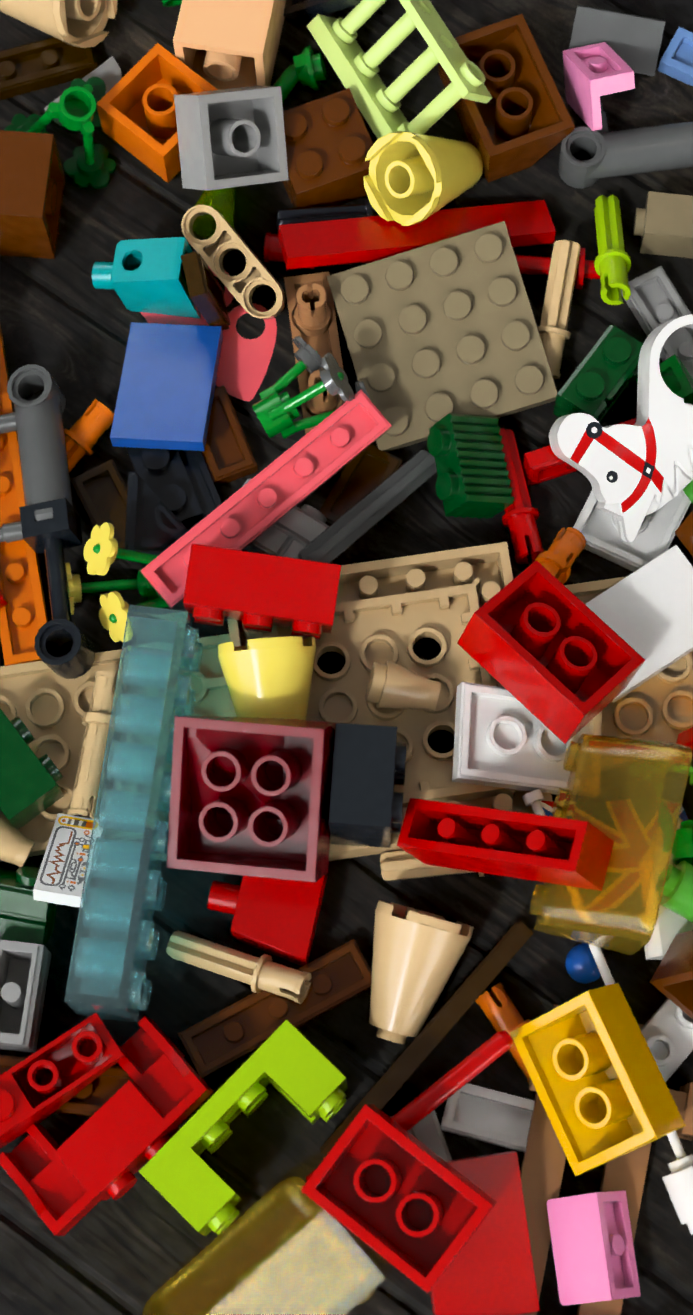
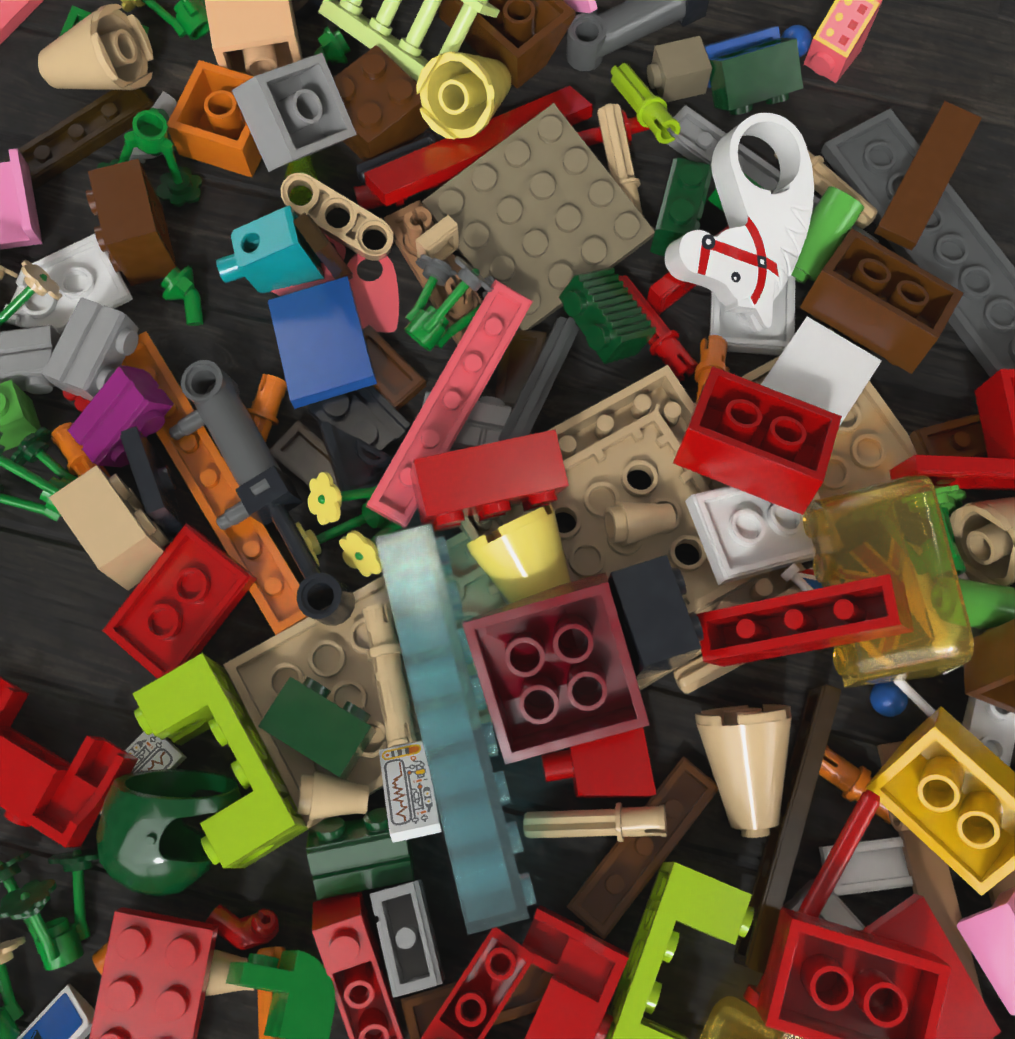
camera: 25 degrees left, 0 degrees up
none -> green plate [161,266,203,326]
none -> tan tile [416,215,459,261]

